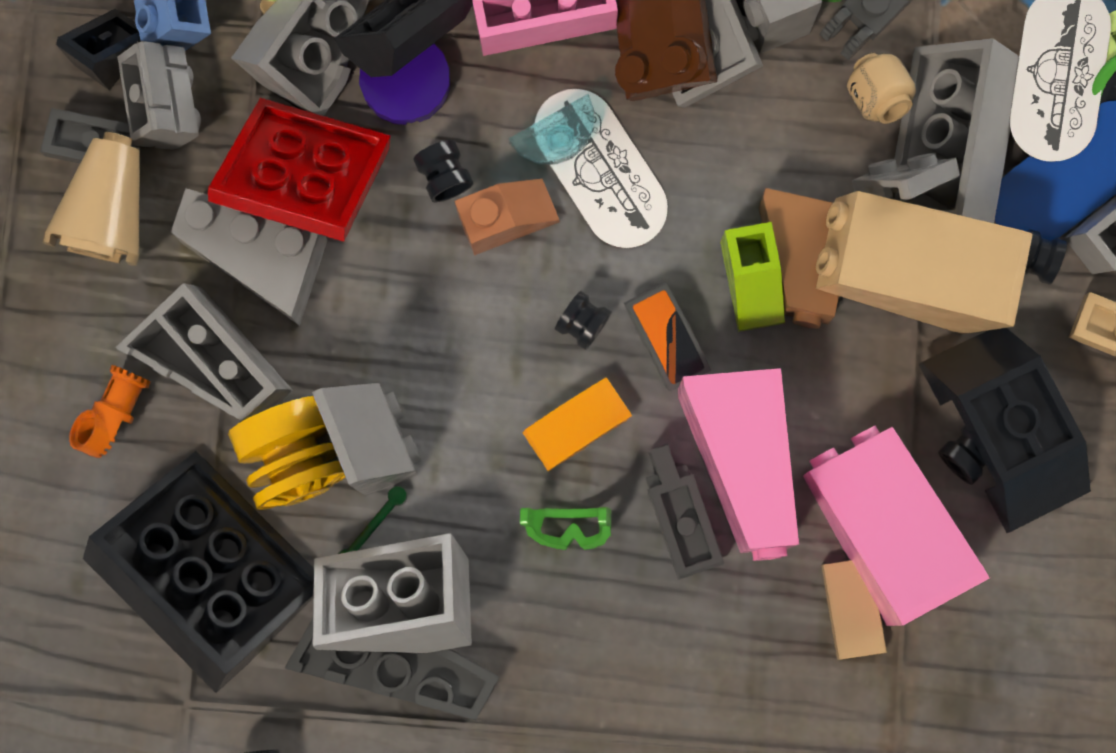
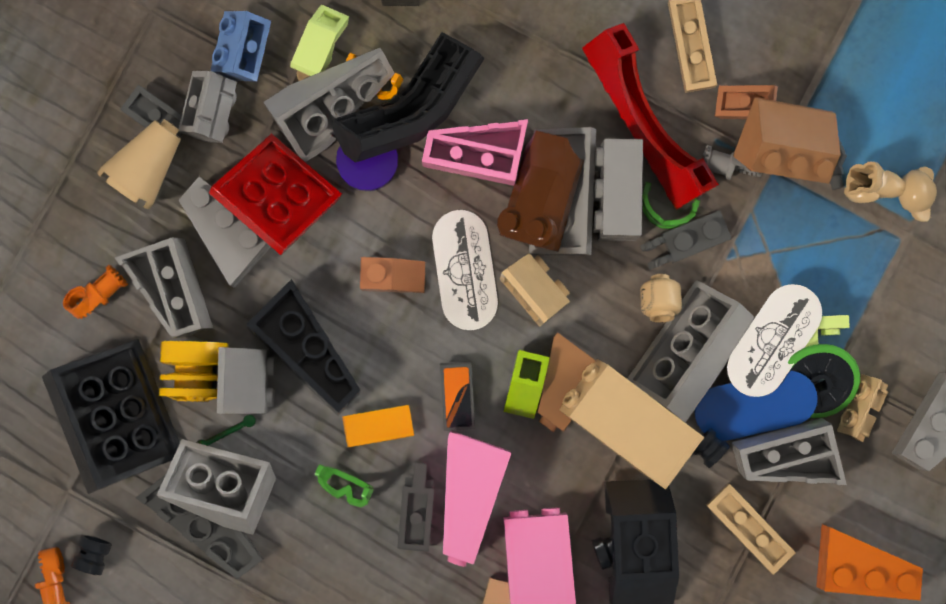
camera: 15 degrees right, 5 degrees up
black slope [56,8,141,91] -> none
black wheel [413,140,473,203] -> none
clear light blue plate [509,94,594,165] -> none
black wheel [555,291,612,350] -> none
light grey wing [852,153,960,199] -> none
none -> black wedge [247,279,361,416]
none -> tan slope [500,253,570,327]

